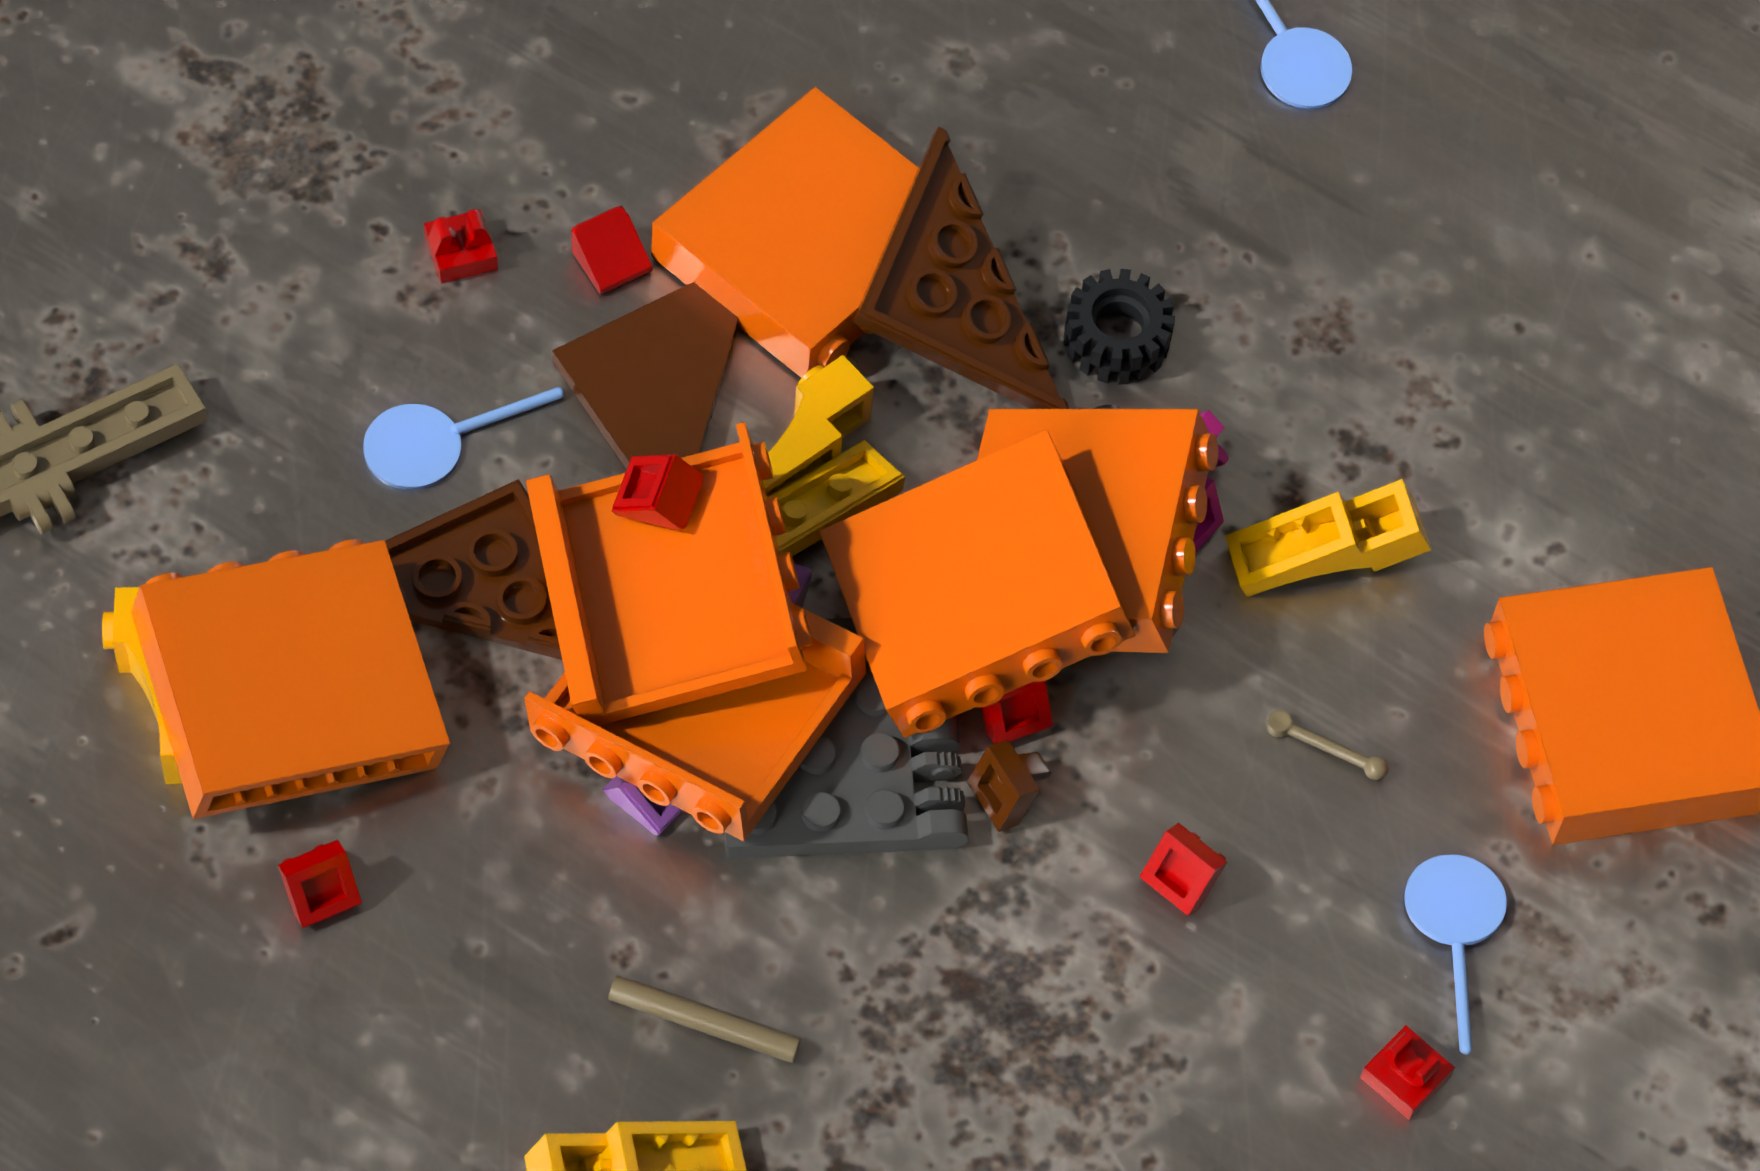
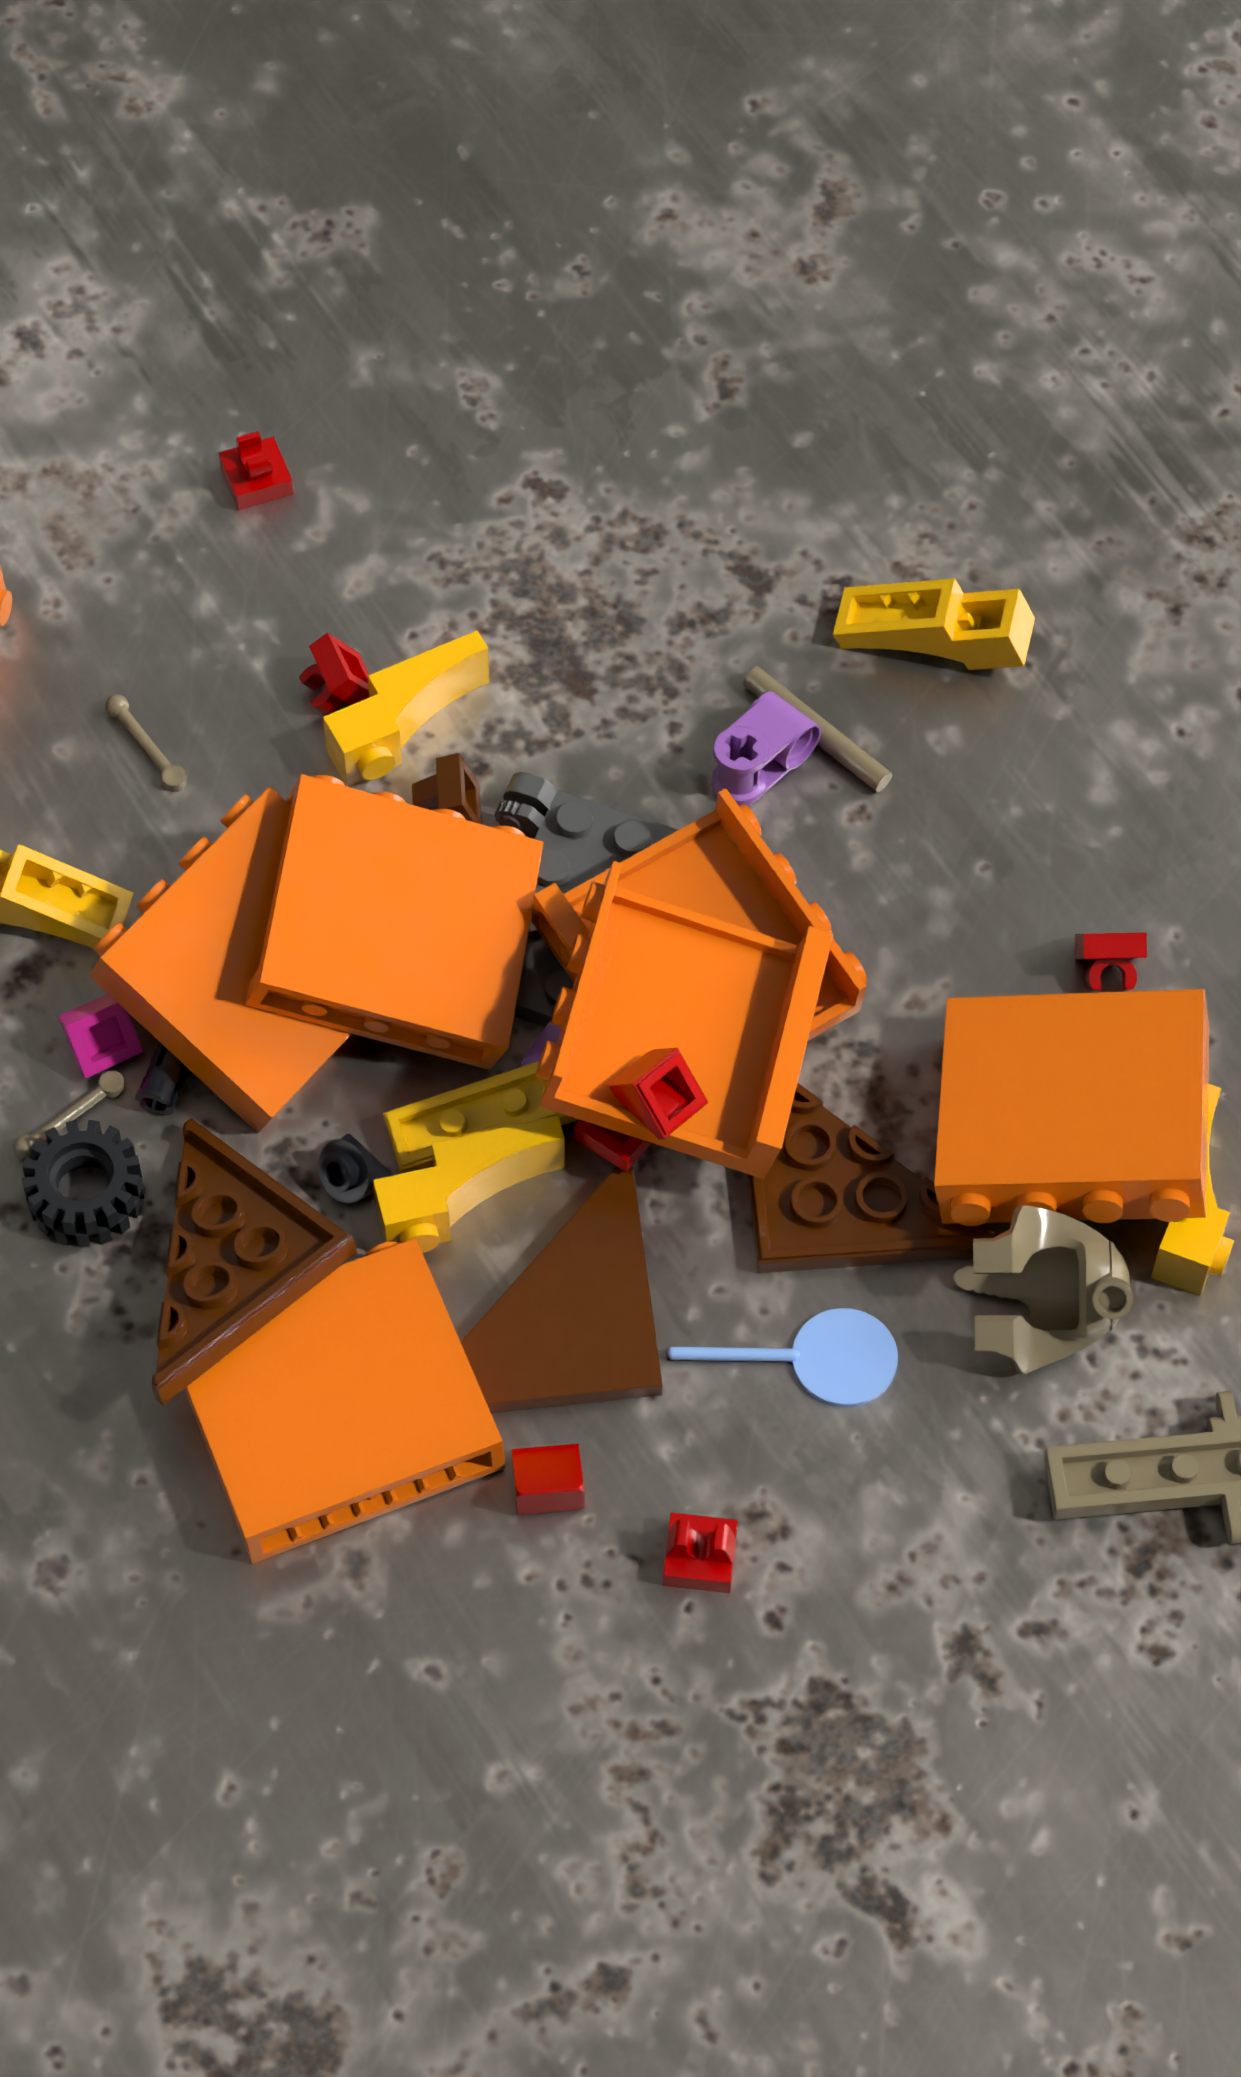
camera: 150 degrees left, 0 degrees up
light blue piece [1404,854,1507,1055] -> none
none -> dark tan hinge [13,1070,125,1159]
none -> black plate [318,1134,394,1203]
none -> yellow slope [323,630,489,787]
none -> medium lavender piece [711,691,822,806]
none -> dark tan piece [953,1205,1133,1374]

